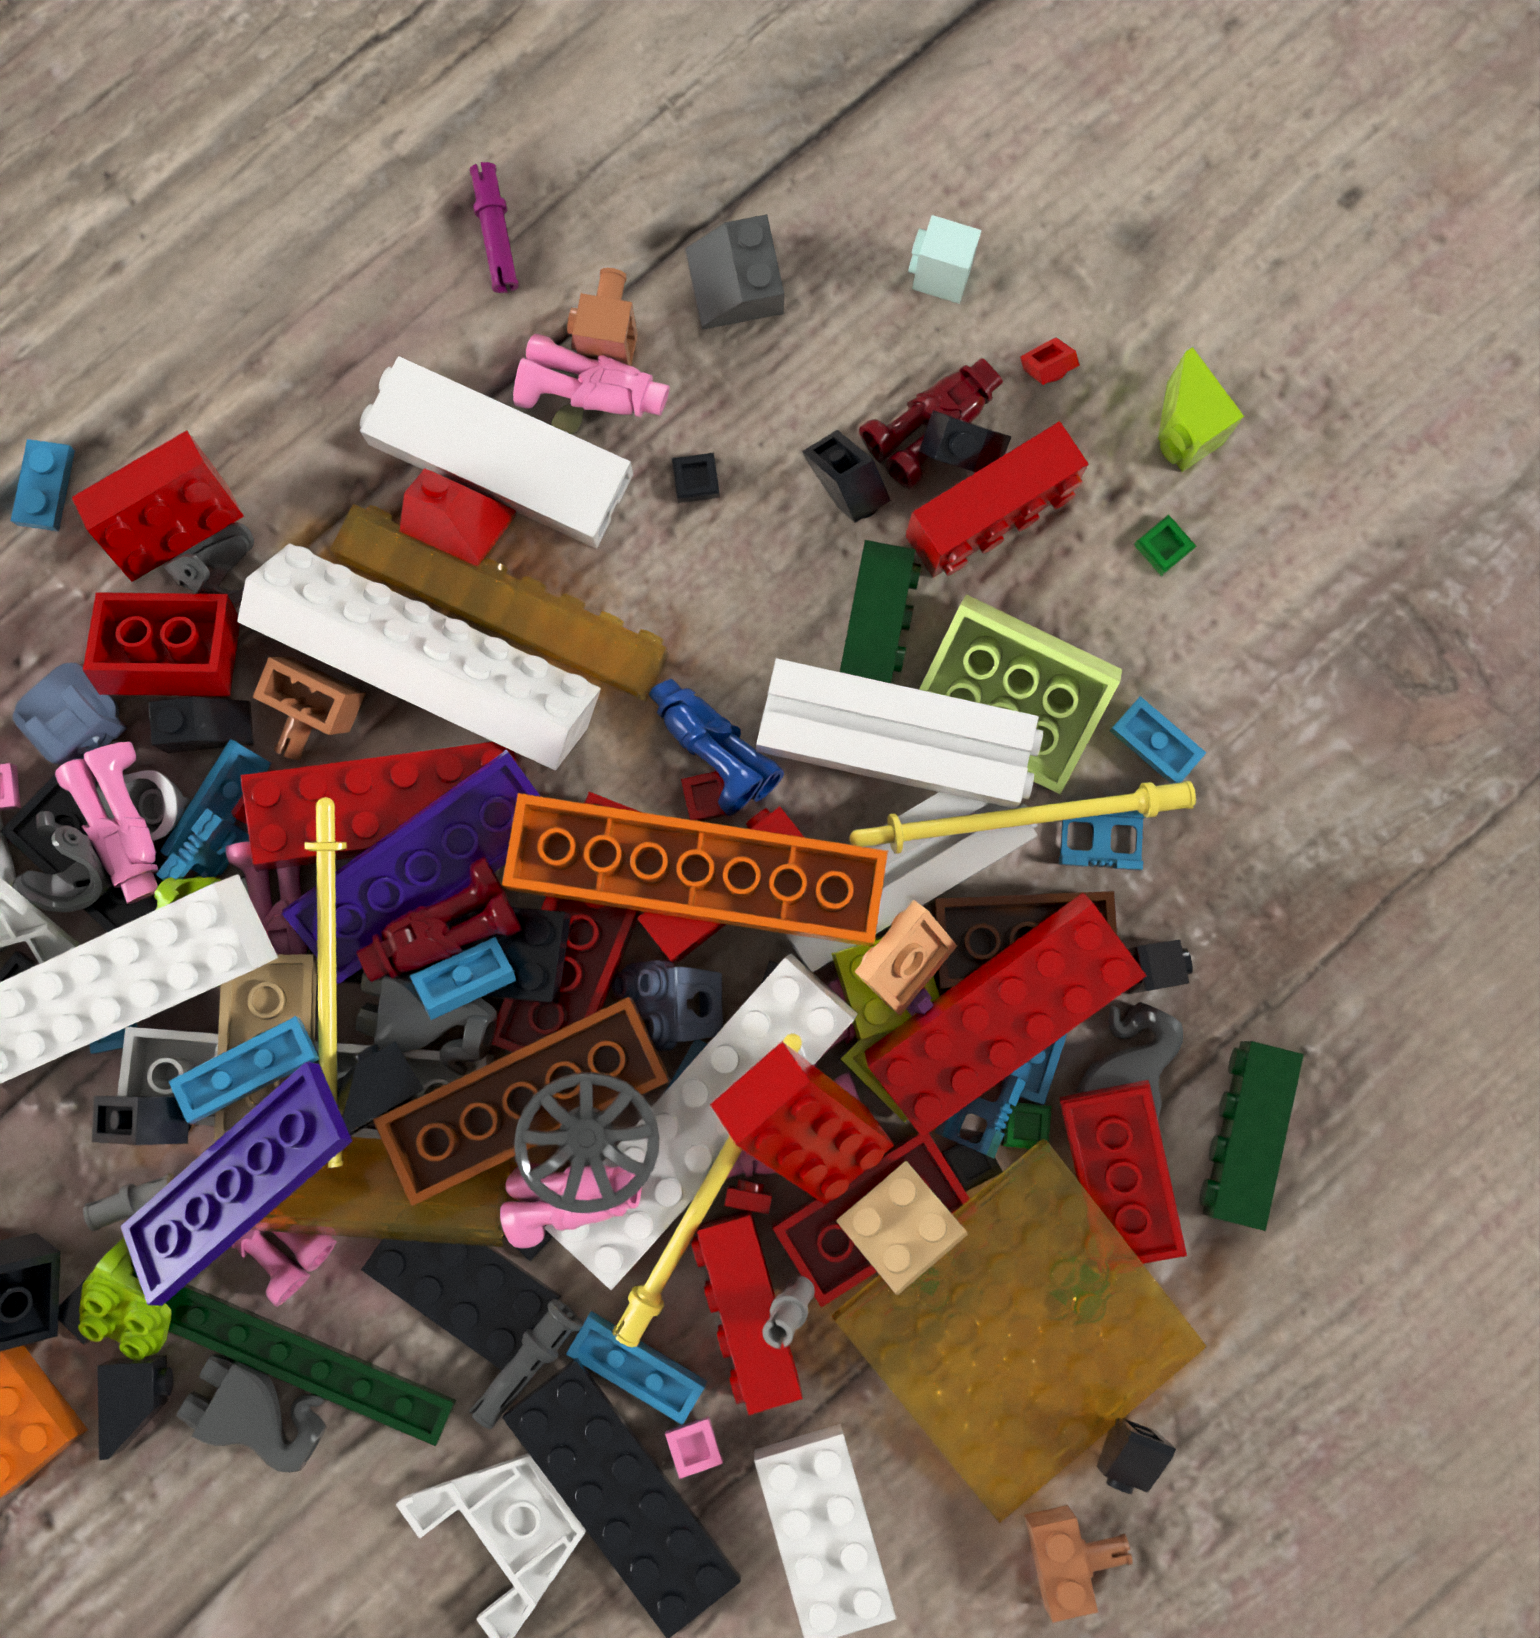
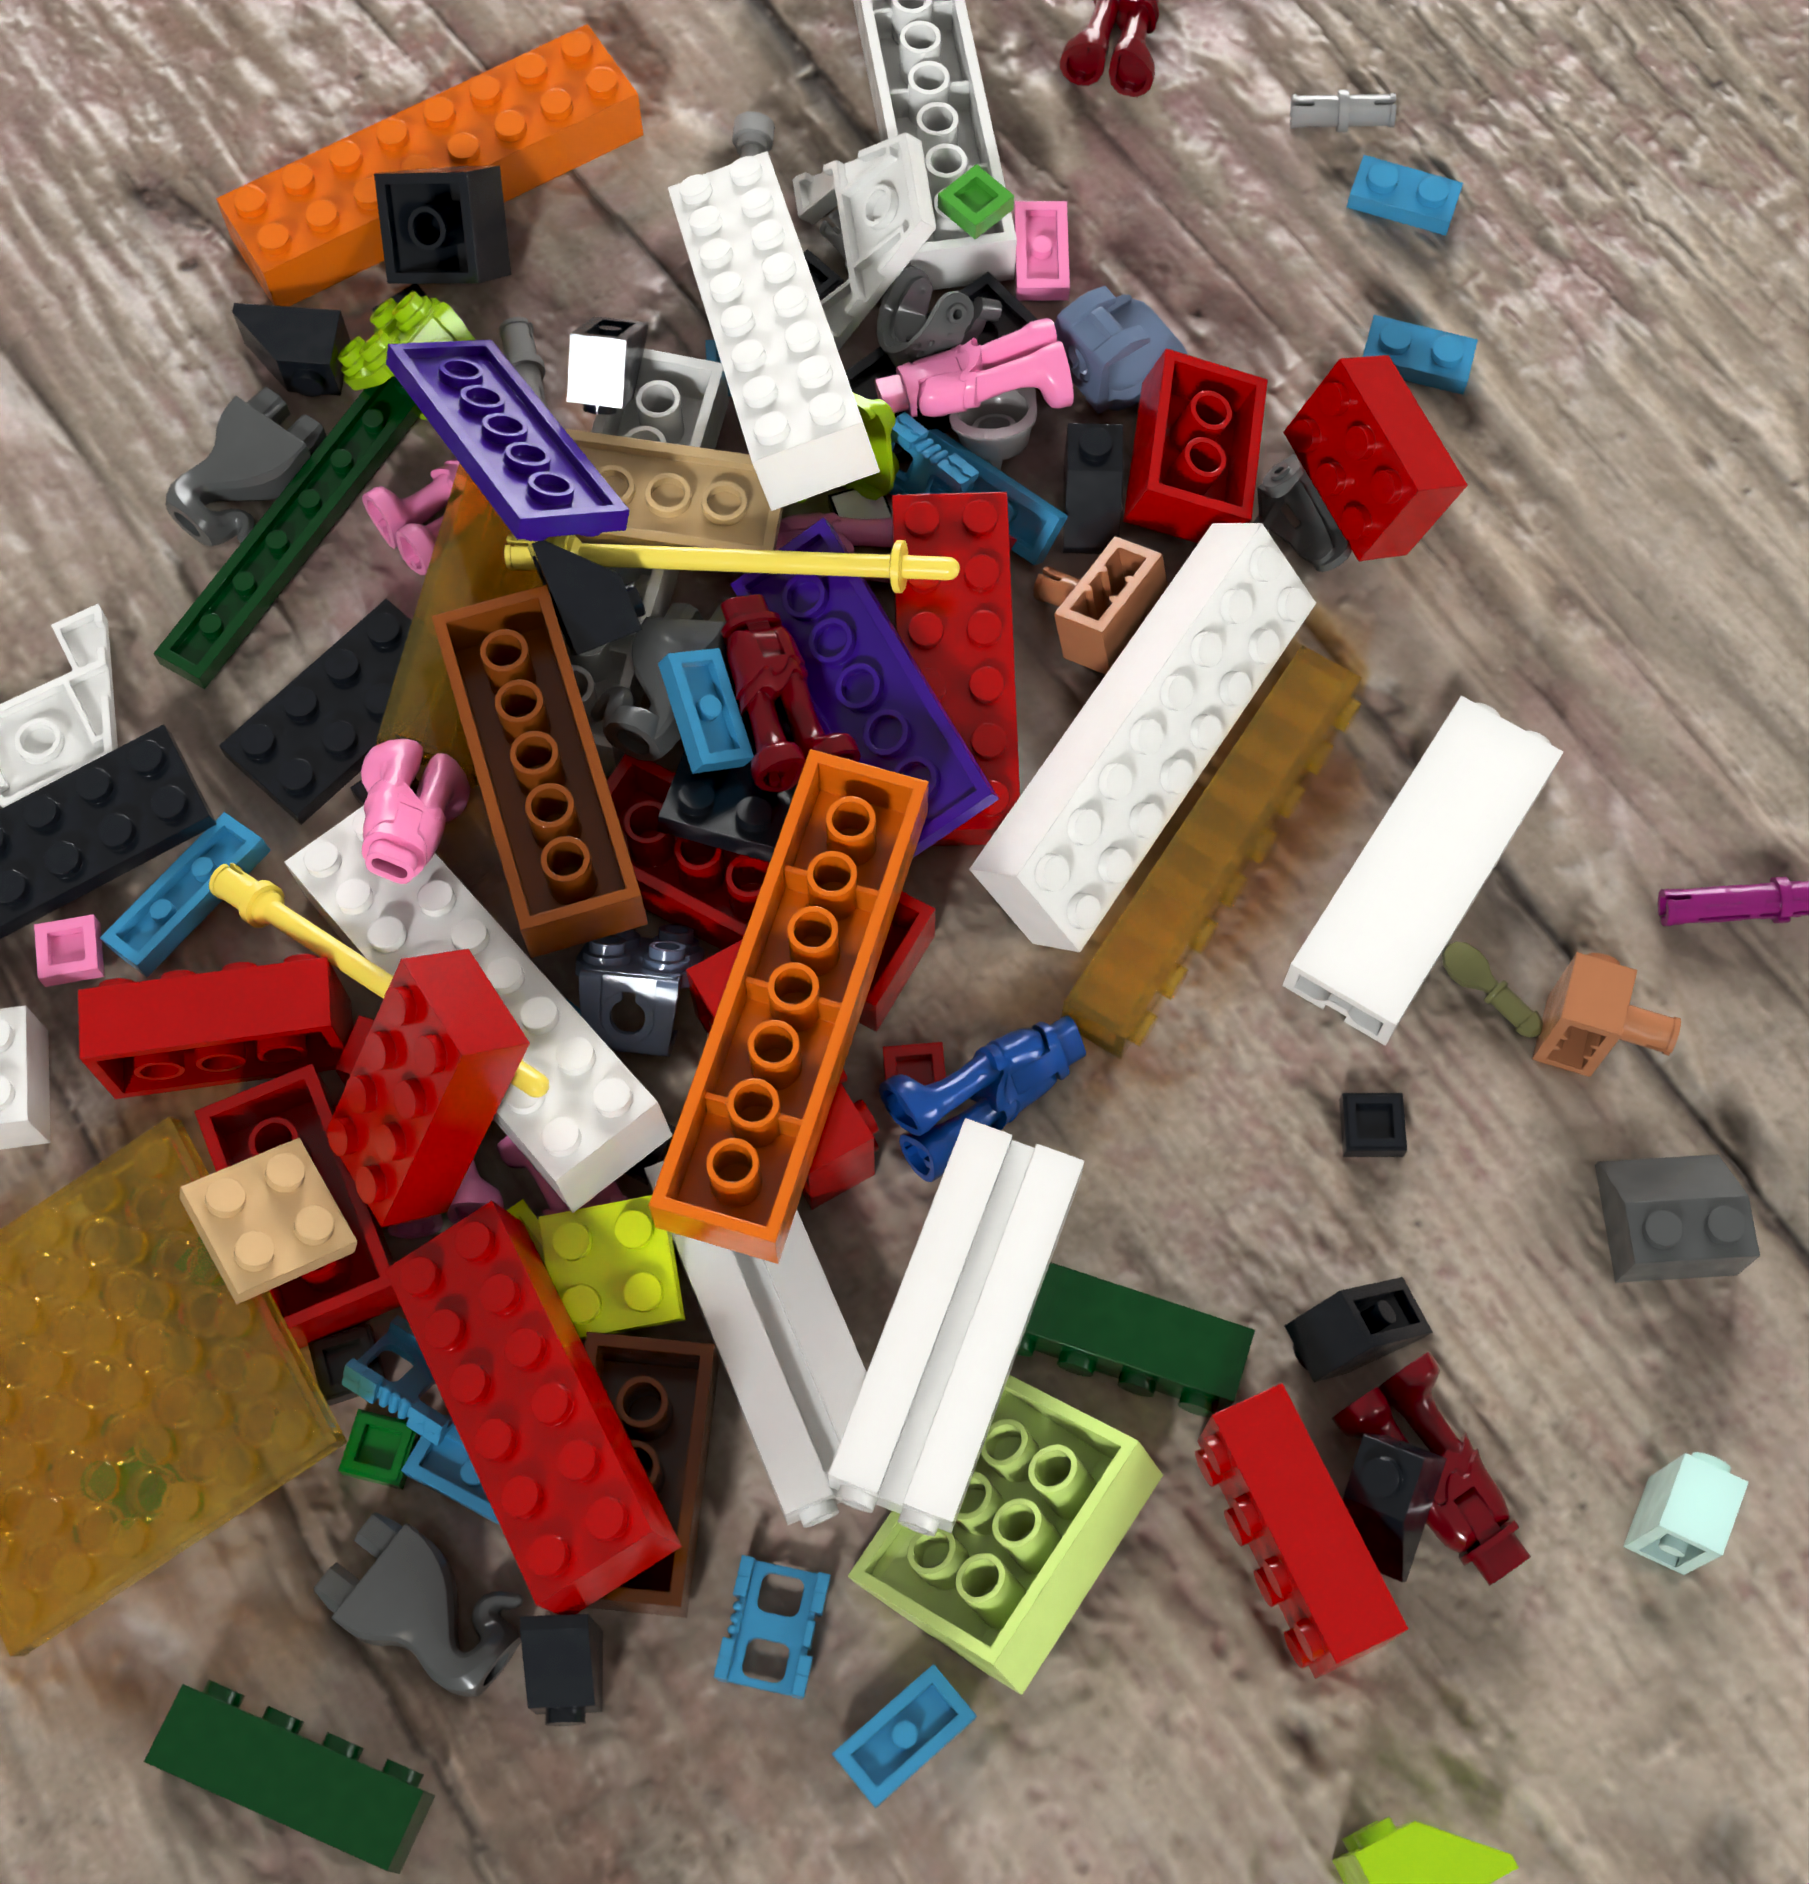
camera: 100 degrees right, 15 degrees down
dark azure plate [168,1016,319,1124] -> none
red slope [399,468,516,567] -> none
dark grey pin [469,1299,583,1429] -> none
bright pink piece [513,334,670,417] -> none
dark grey wheel [514,1072,659,1213] -> none
light grey pin [762,1276,815,1348] -> none
light yellow bar [849,780,1196,854] -> none
light nougat plate [855,900,957,1016] -> none
medium lavender piece [906,988,934,1016] -> none
red plate [1020,337,1080,385] -> none
red tile [1059,1080,1187,1272] -> none
green tile [1134,514,1197,577] -> none

